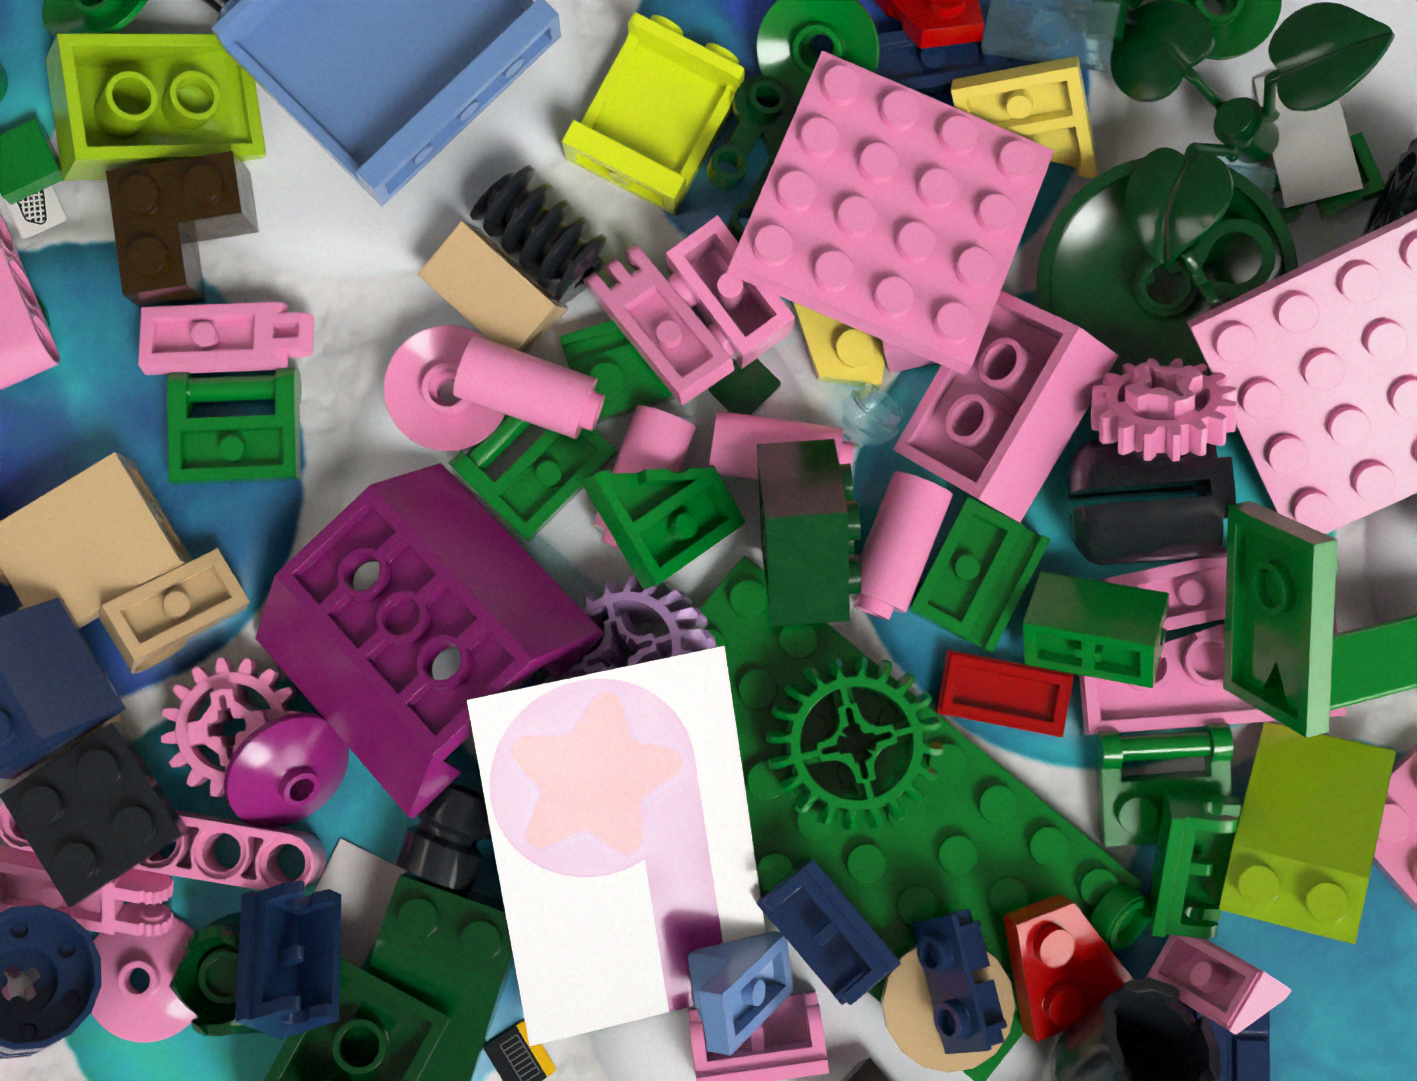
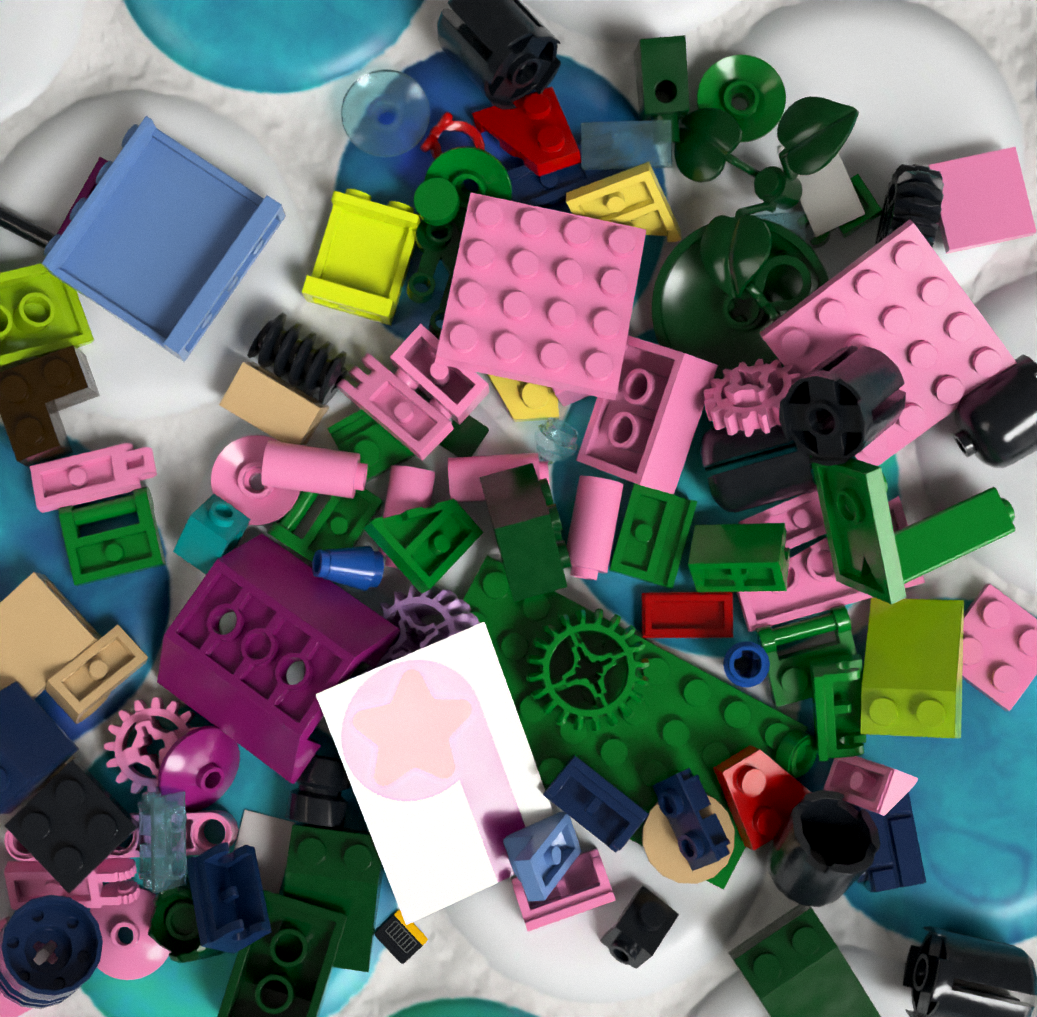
camera: 10 degrees left, 0 degrees up
none -> clear light blue hinge [138,791,187,893]
none -> teal brick [173,494,251,575]
none -> blue cone [312,546,384,591]
none -> green tile [414,178,460,226]
none -> blue cone [723,641,770,688]
none -> black cylinder [779,346,906,466]

